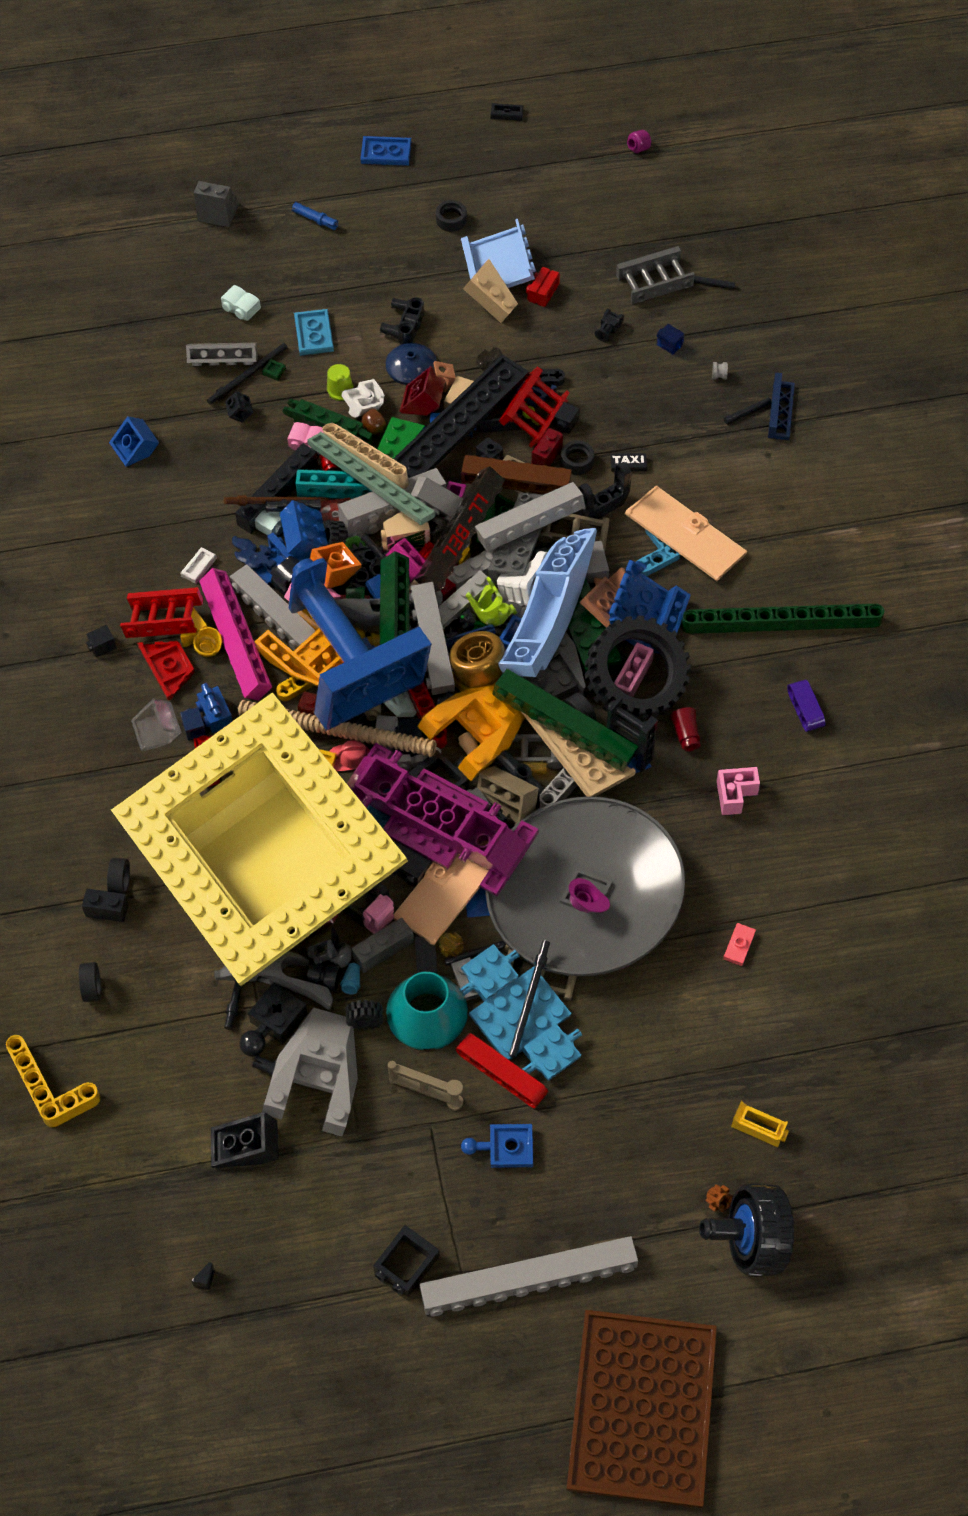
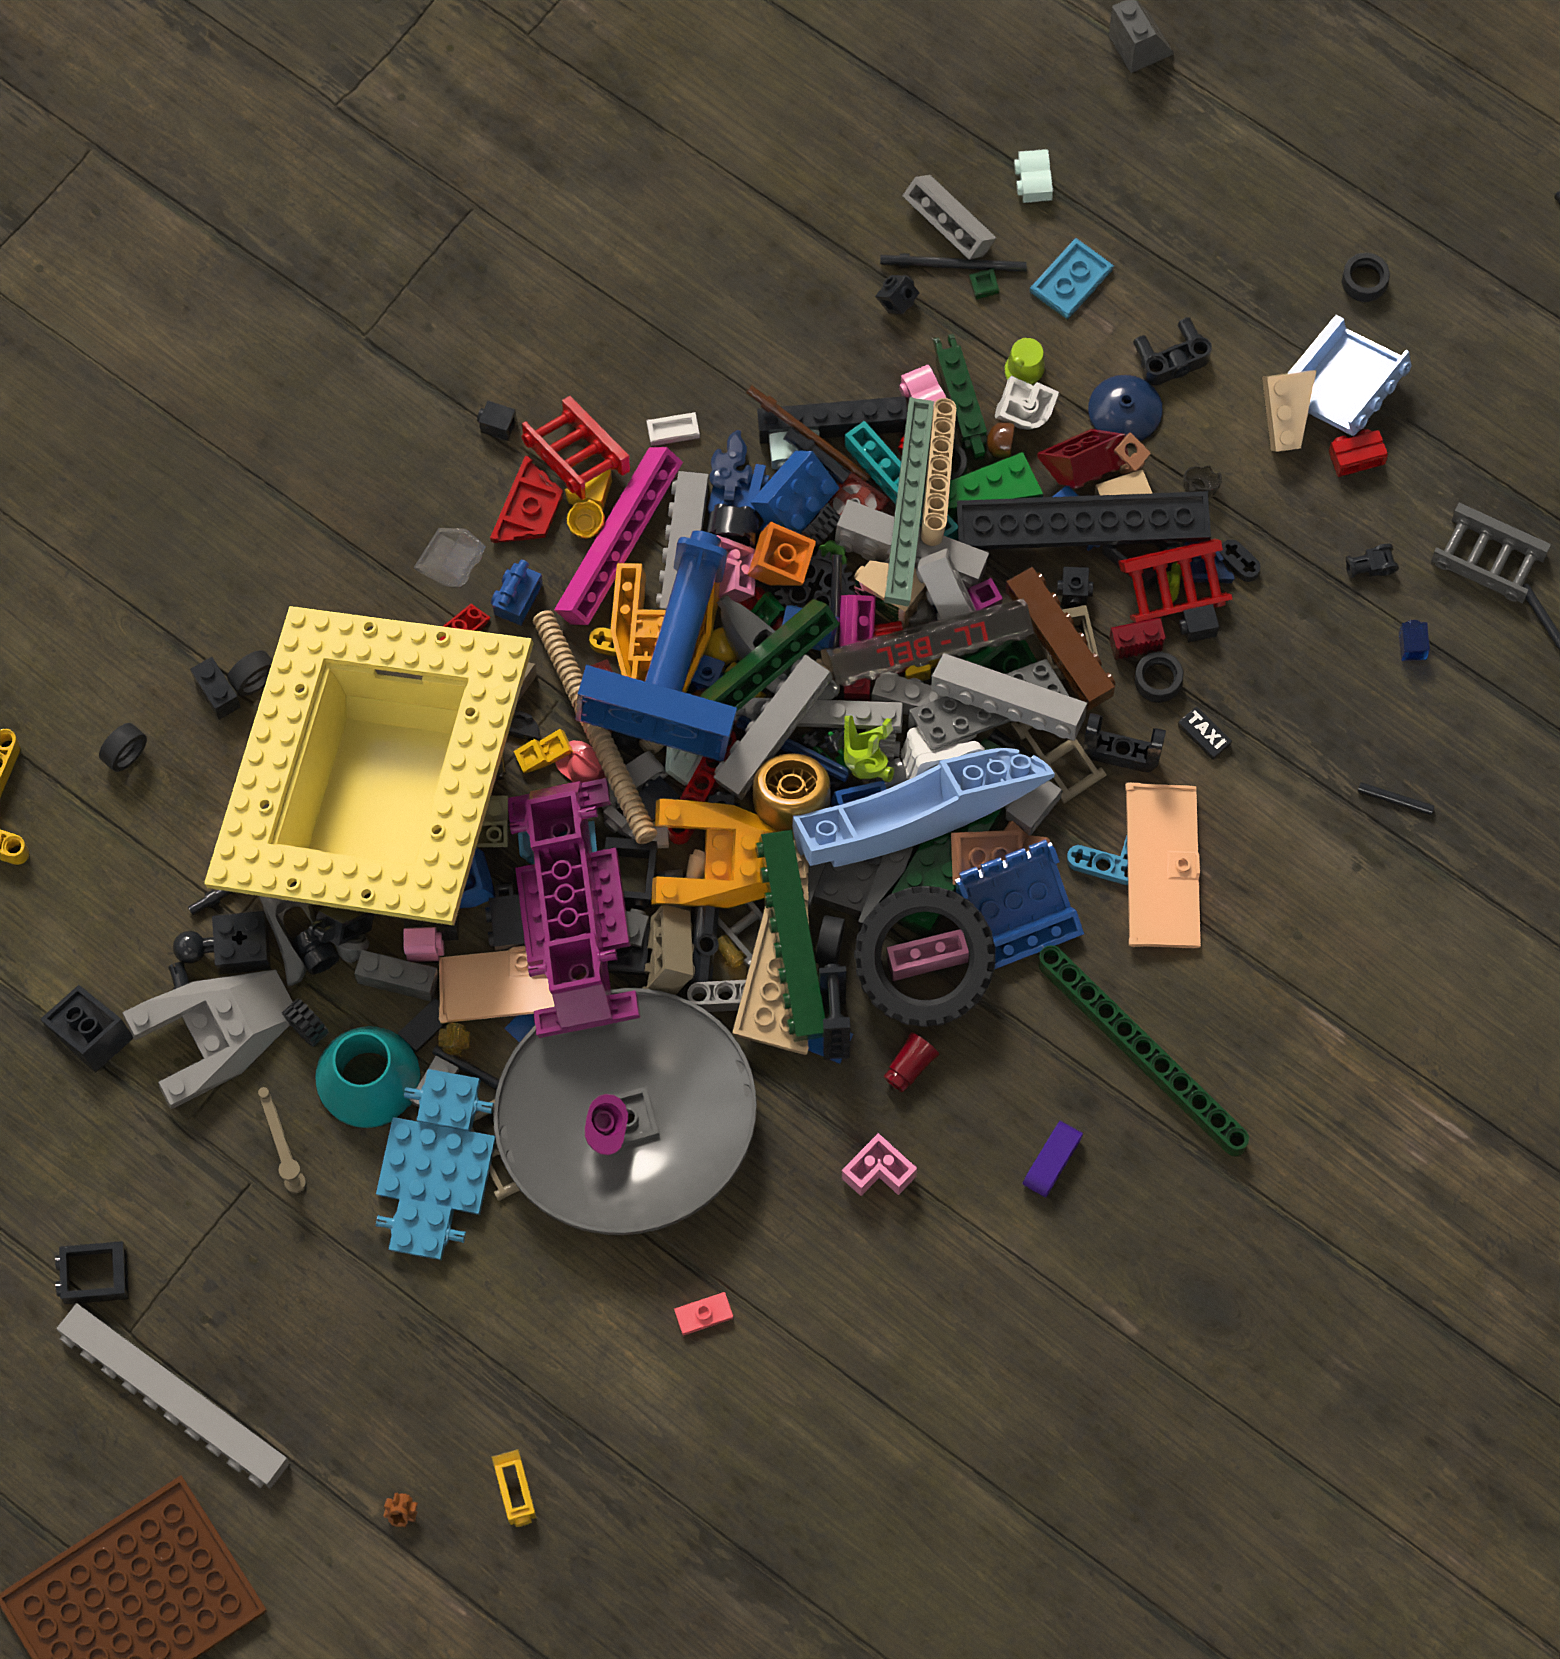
camera: 50 degrees right, 10 degrees up
blue slope [109,416,159,466] -> none
dark blue brick [180,707,206,741] -> none
blue pin [292,202,338,230] -> none
dark azure cone [340,963,360,994] -> none
blue tile [360,136,411,166] -> none
red beam [455,1033,548,1108] -> none
blue plate [461,1124,533,1168] -> none
black bar [508,940,550,1058] -> none
black wheel [699,1184,794,1276] -> none
light grey wheel [712,362,728,380] -> none
dark blue fence [768,373,795,440] -> none

